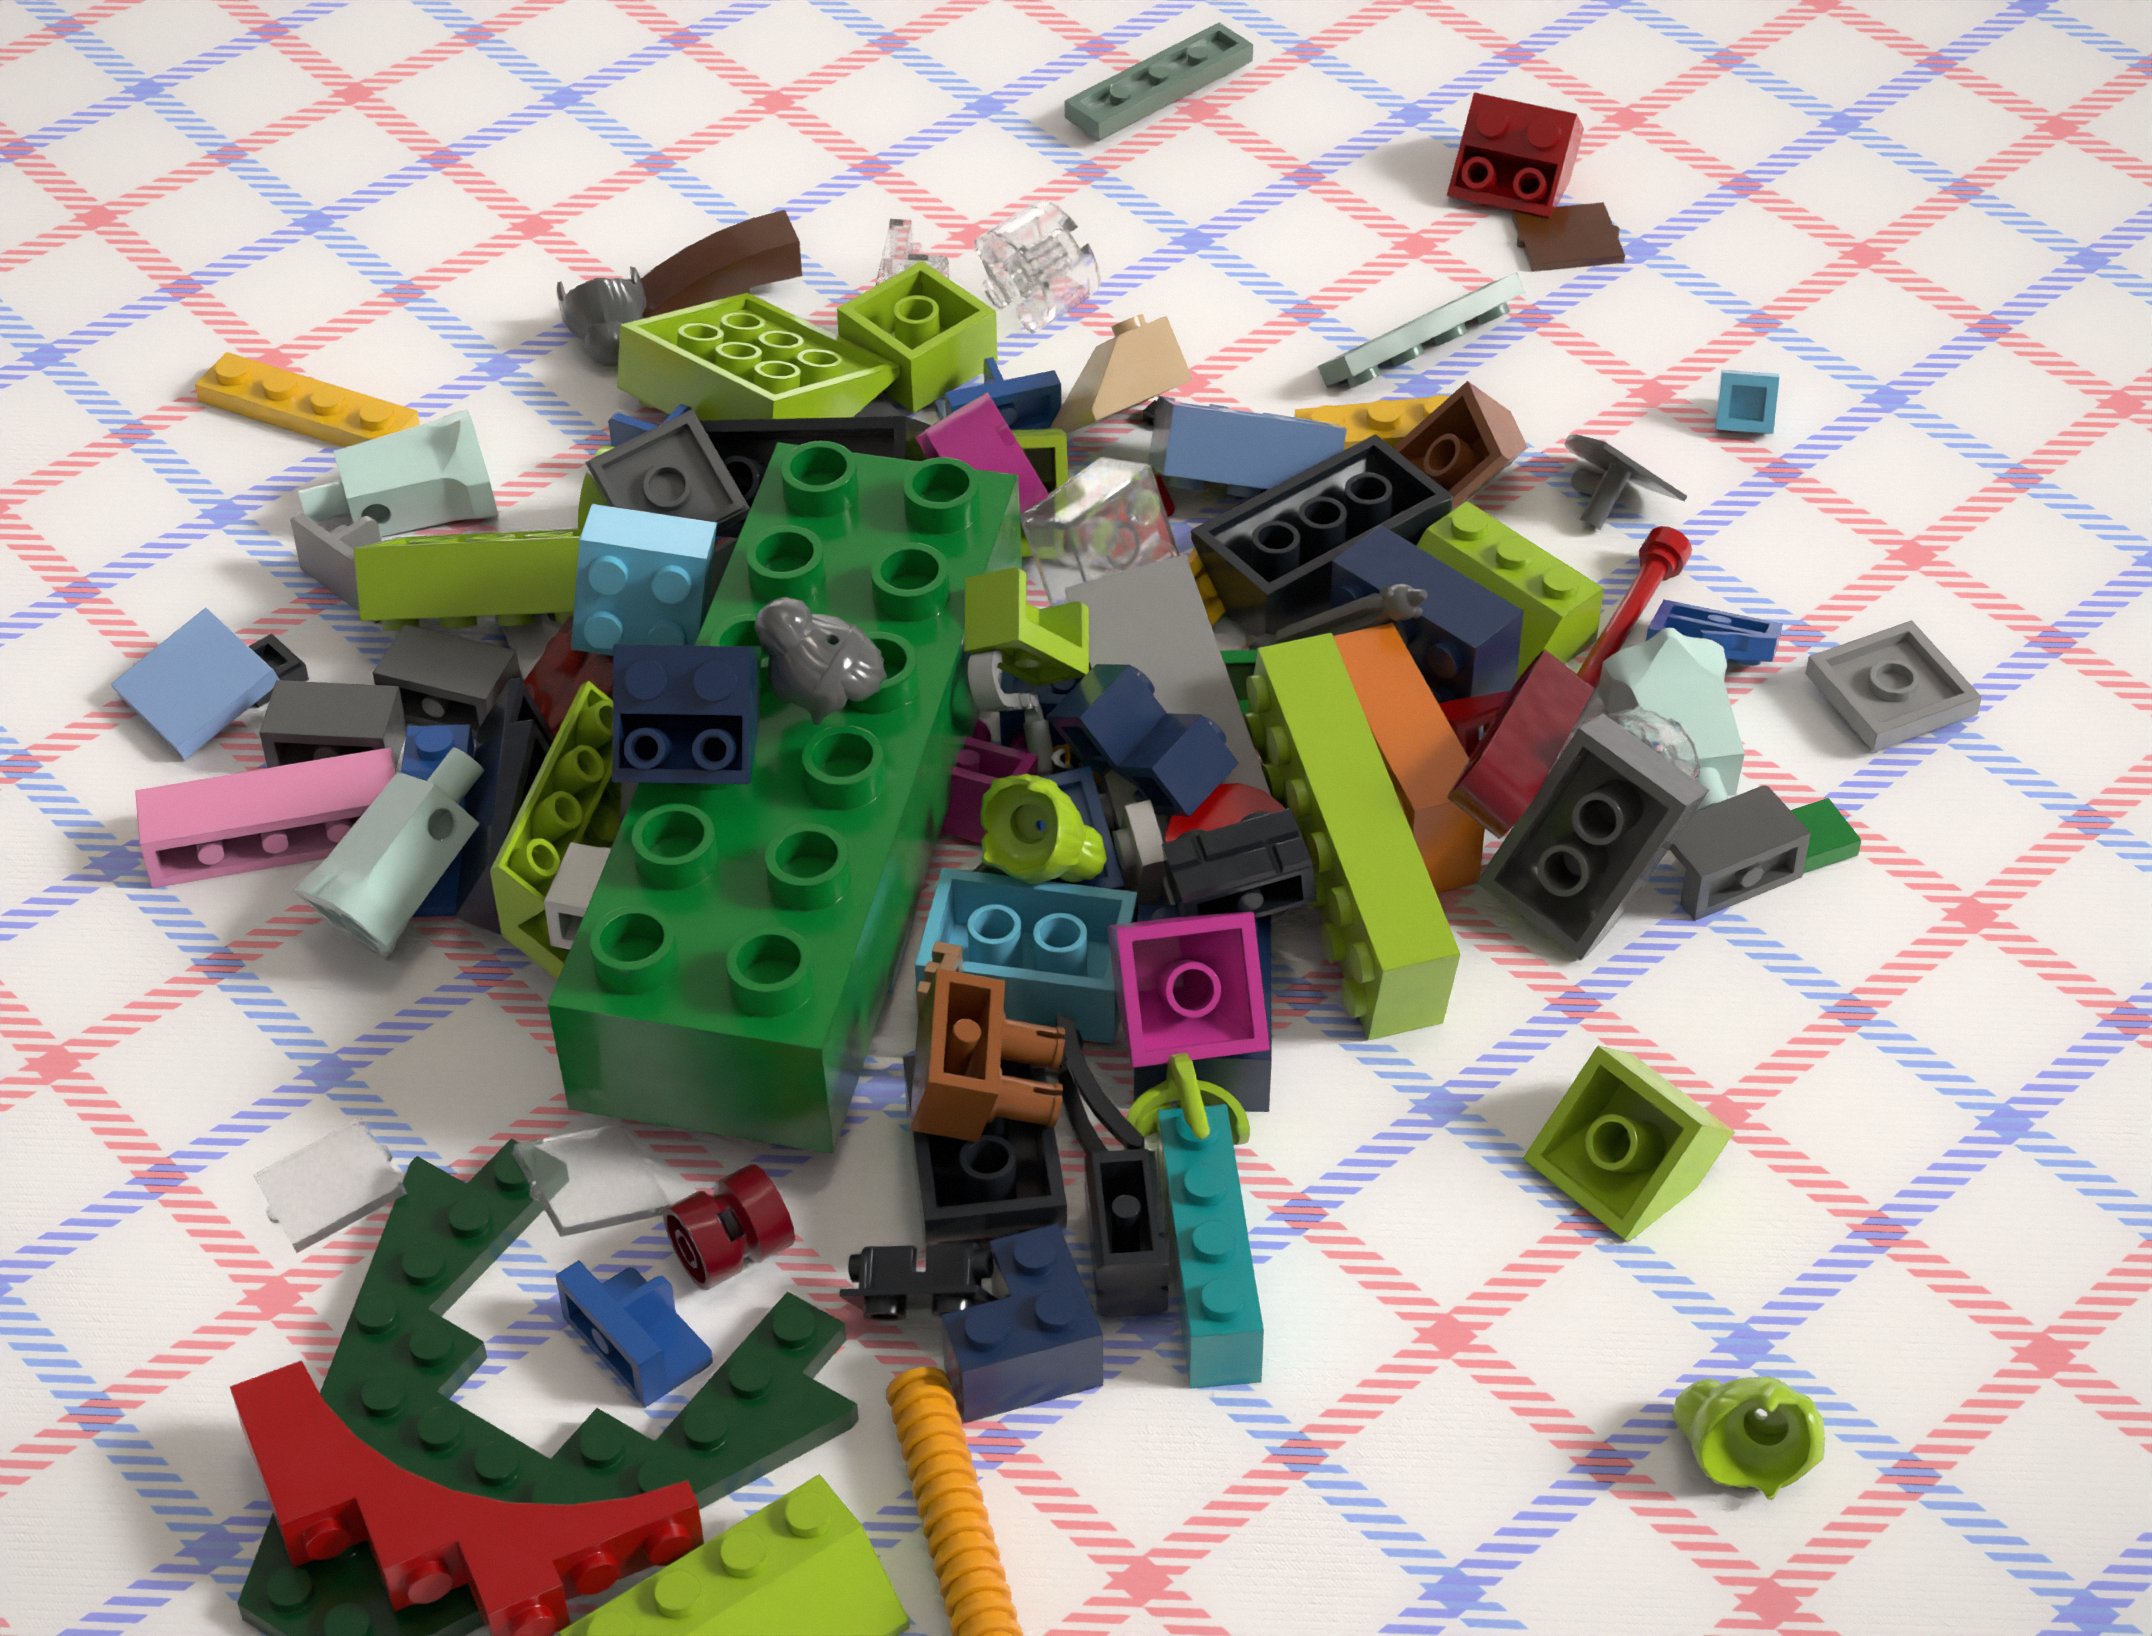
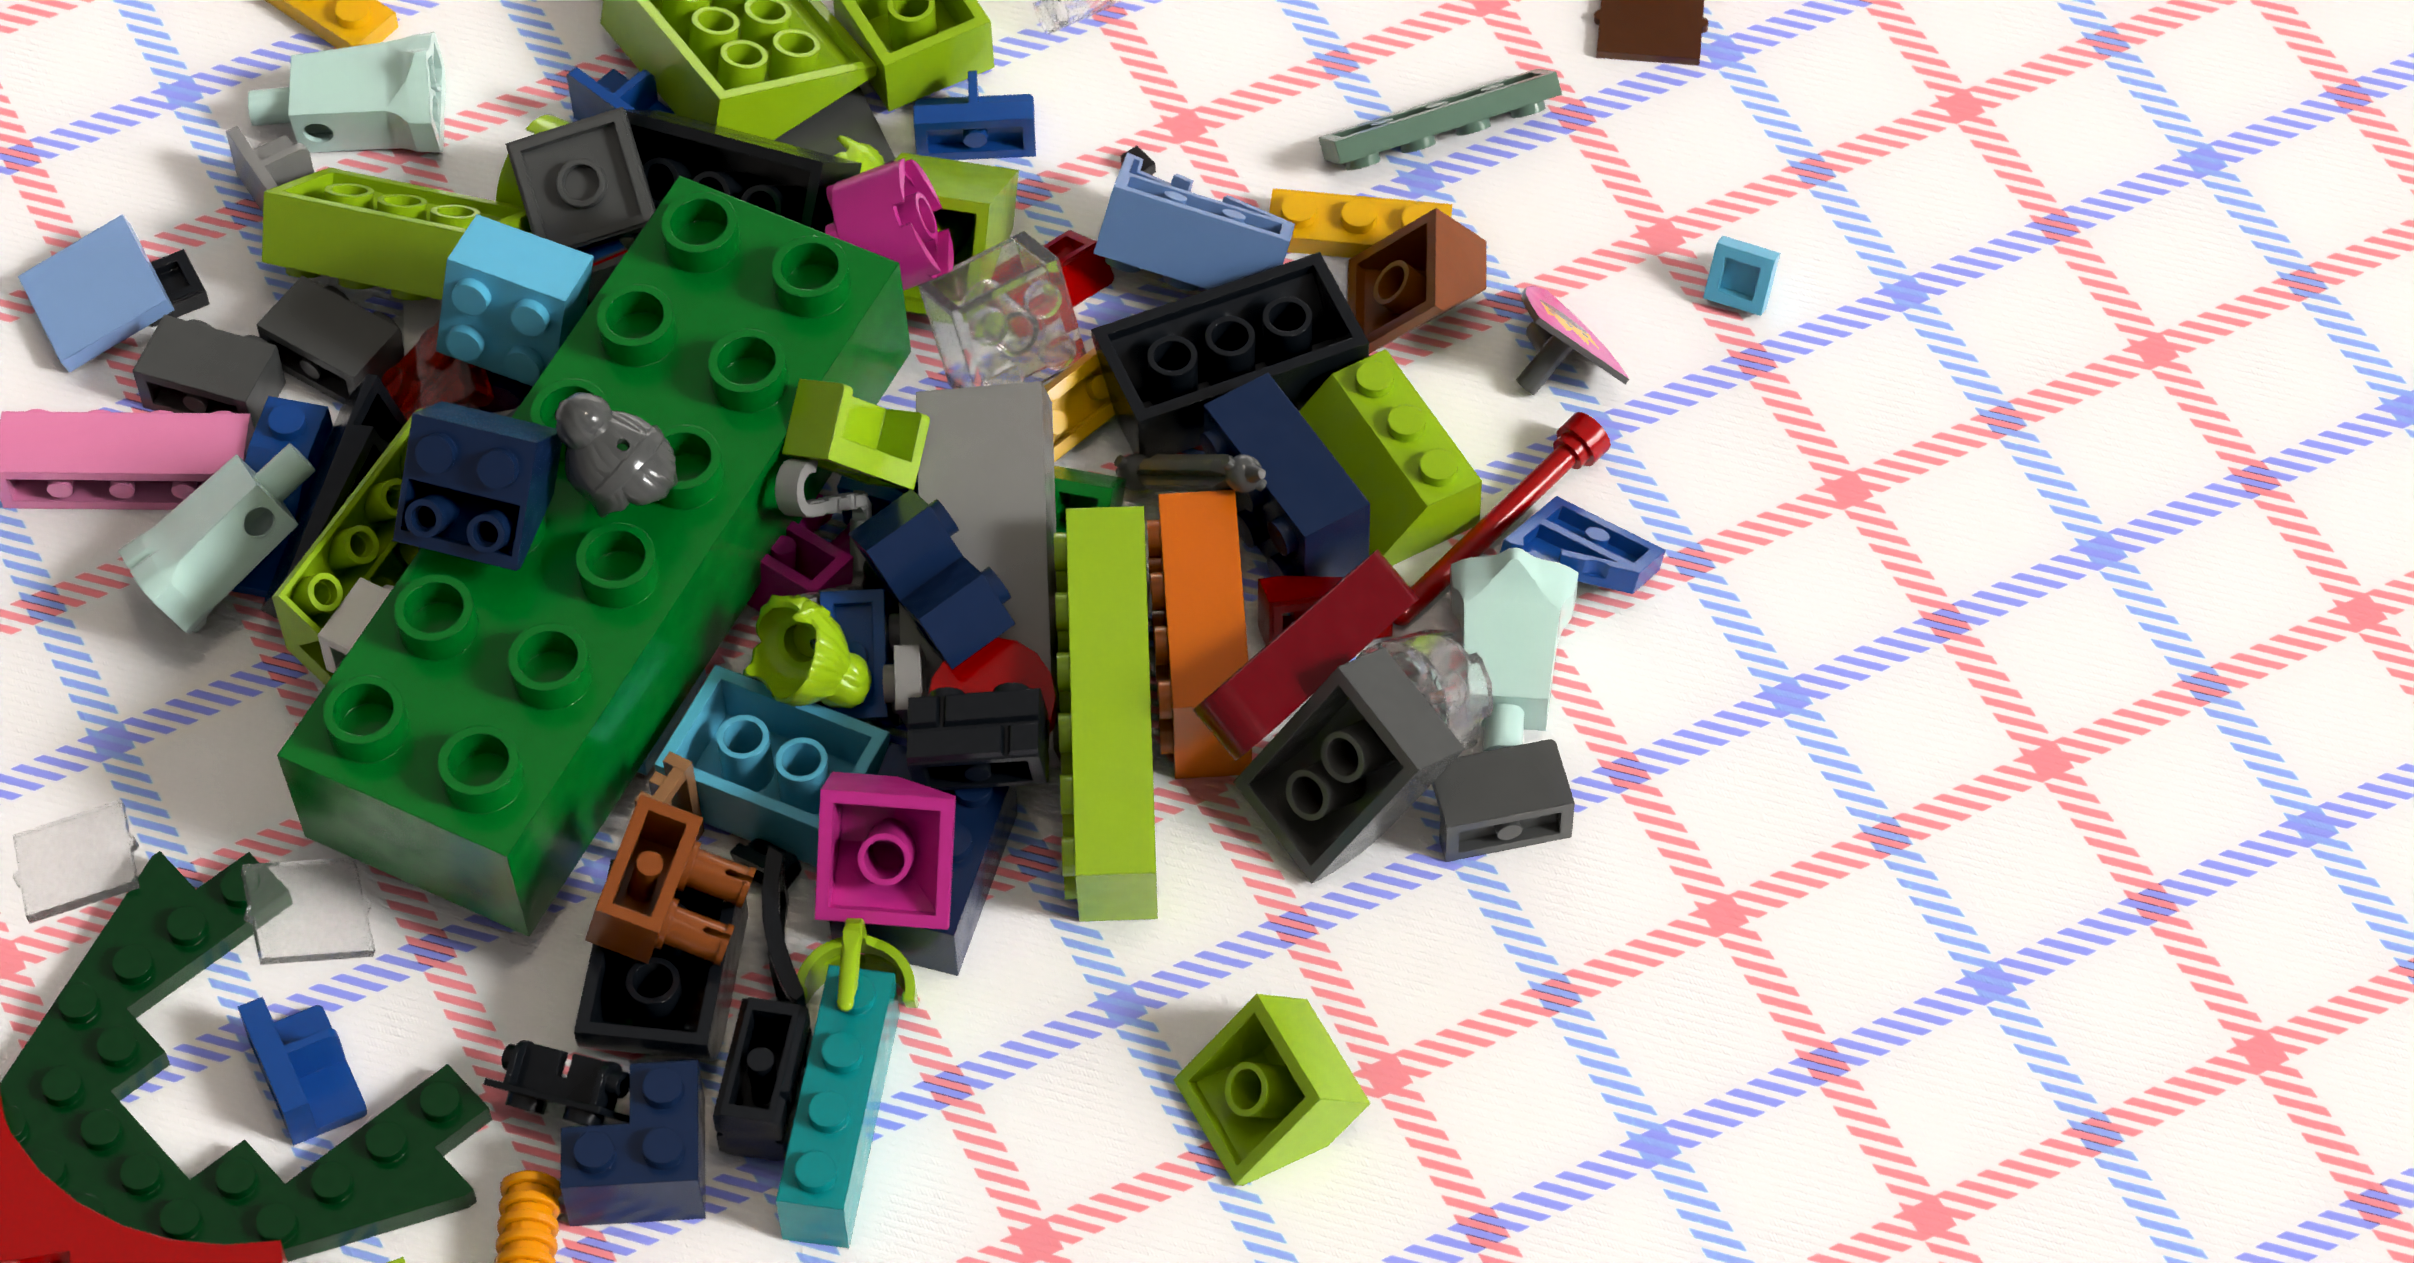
camera: 15 degrees right, 10 degrees up
dark red wheel [663,1164,795,1290] -> none
tan slope [1049,313,1193,434] -> none
green tile [1791,798,1862,874] -> none
light grey plate [1805,620,1982,752] -> none

